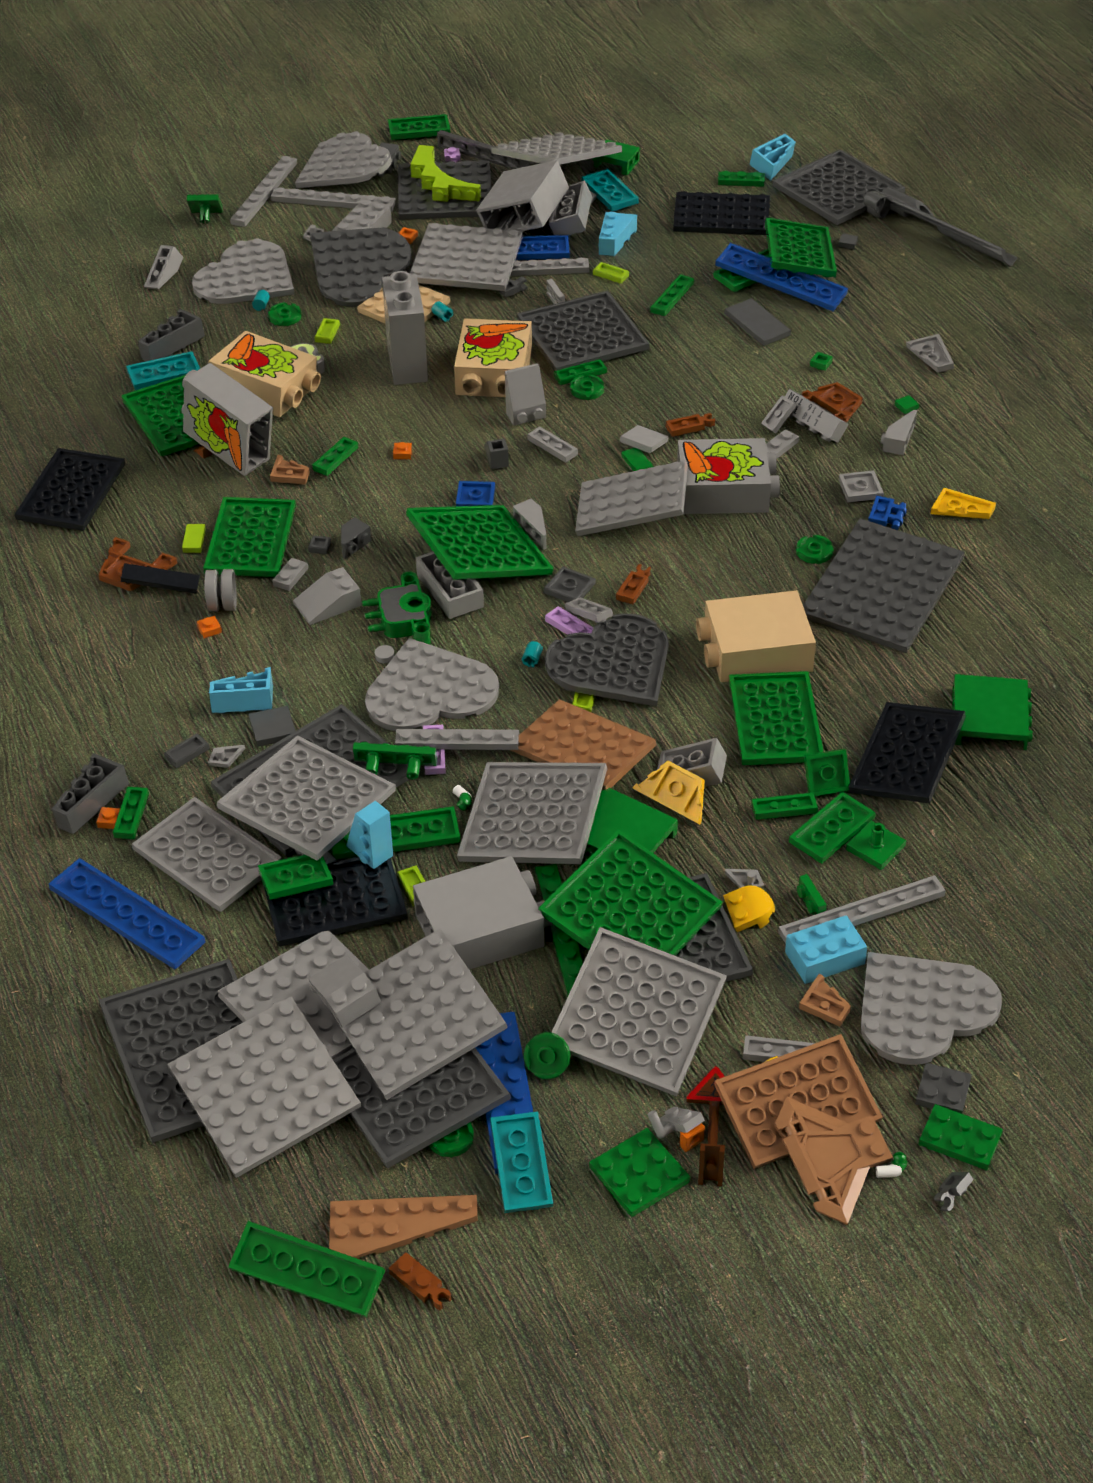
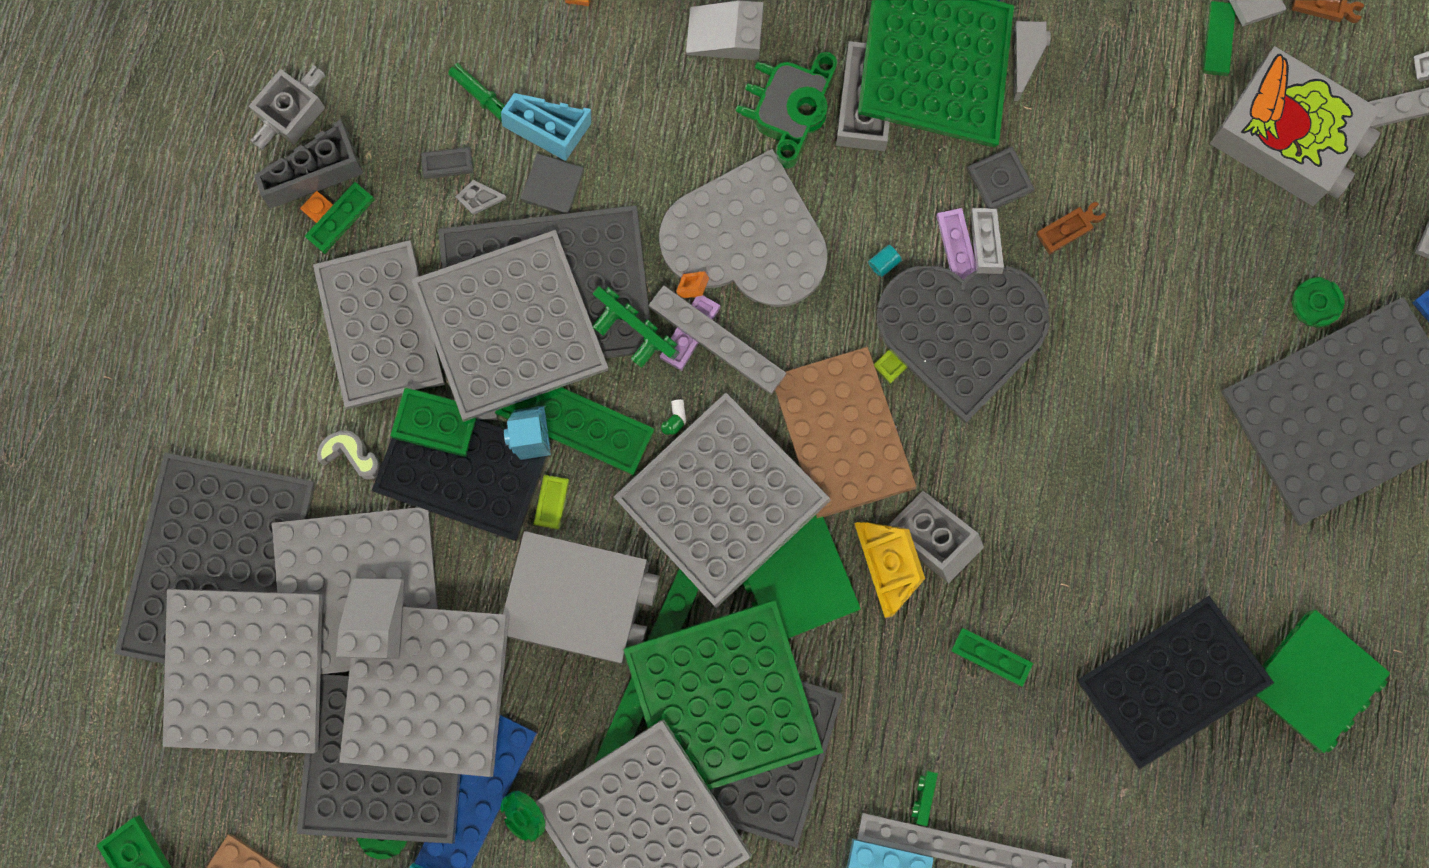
camera: 40 degrees right, 35 degrees up
blue plate [49,858,206,970] -> none
light grey tile [375,645,395,663] -> none
light grey plate [575,460,688,536] -> none
tan brick [696,590,816,682] -> none
yellow slope [723,885,775,932] -> none
light grey piece [725,869,764,889] -> none
green plate [729,671,824,765] -> none
green plate [789,792,876,864] -> none
green tile [804,748,850,796] -> none
green tile [846,820,906,870] -> none
none -> light grey brick [249,65,326,151]
none -> light grey animal [317,431,381,480]
none -> green pin [448,63,505,122]
none -> orange plate [676,271,709,298]

